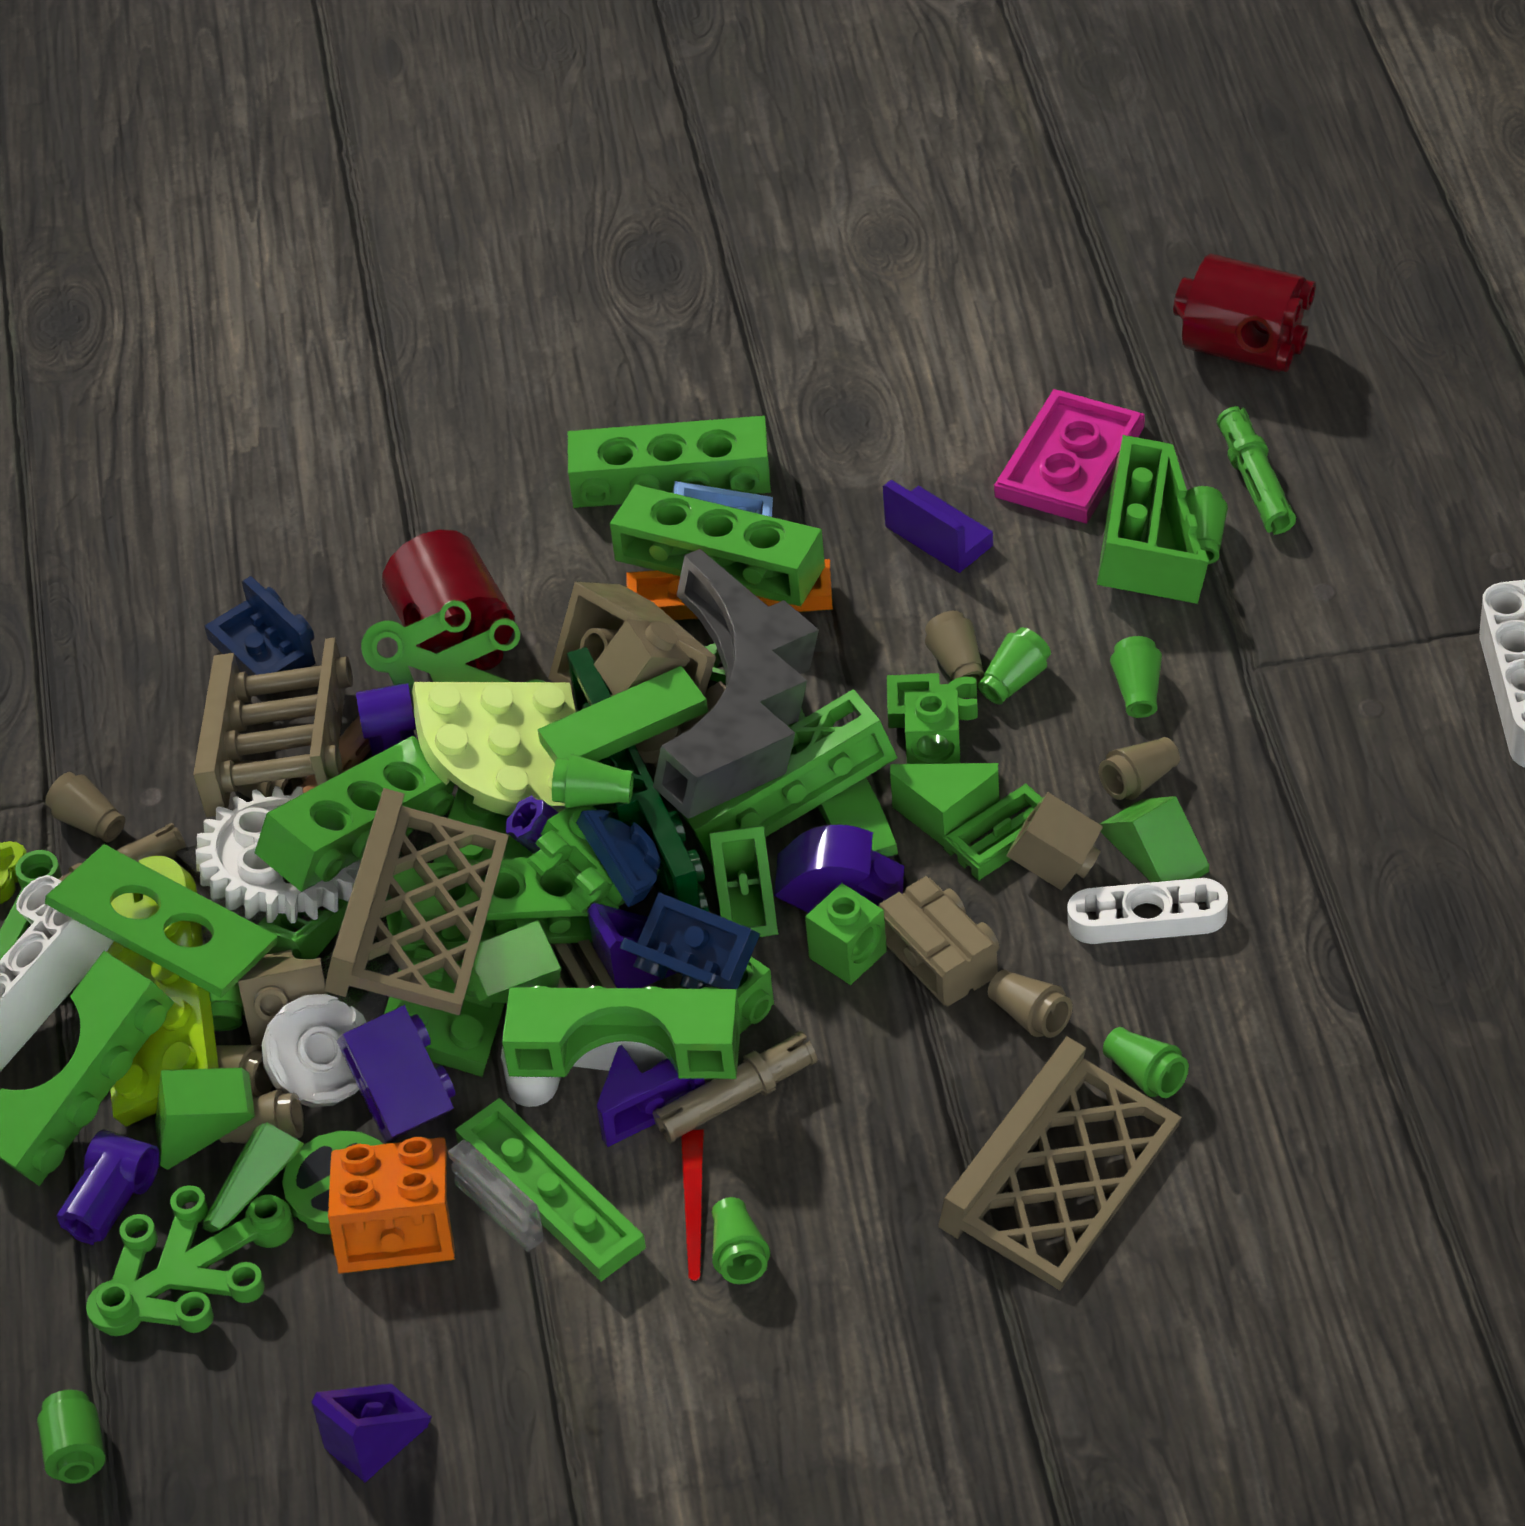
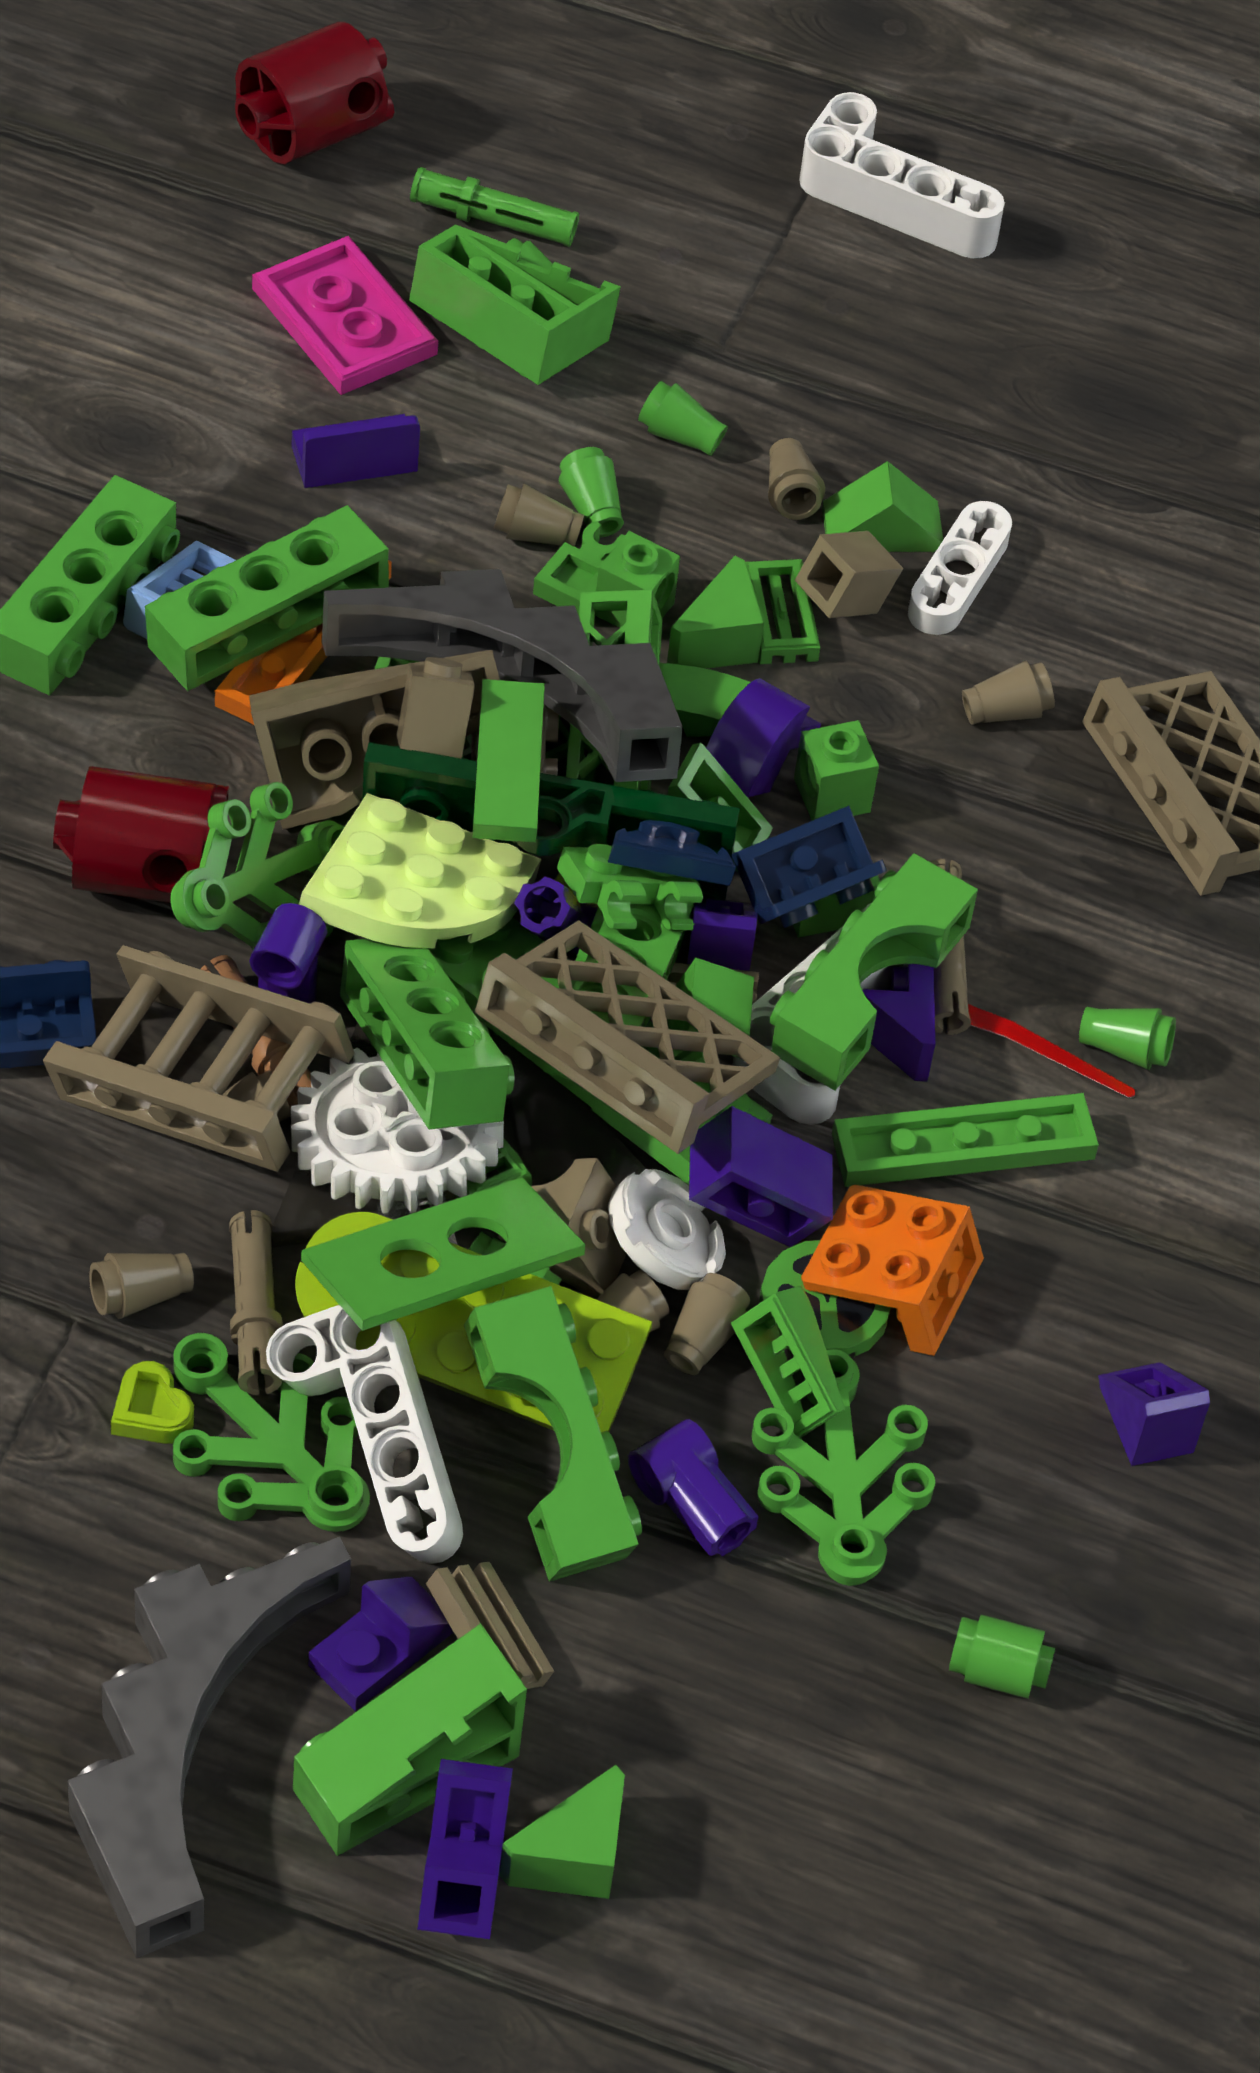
camera: 70 degrees left, 5 degrees up
bright green slope [155,1068,255,1170] -> none
clear tile [448,1140,544,1252] -> none
bright green cone [552,754,634,809] -> none
dark tan brick [879,876,999,1007] -> none
bright green cone [1103,1027,1189,1098] -> none

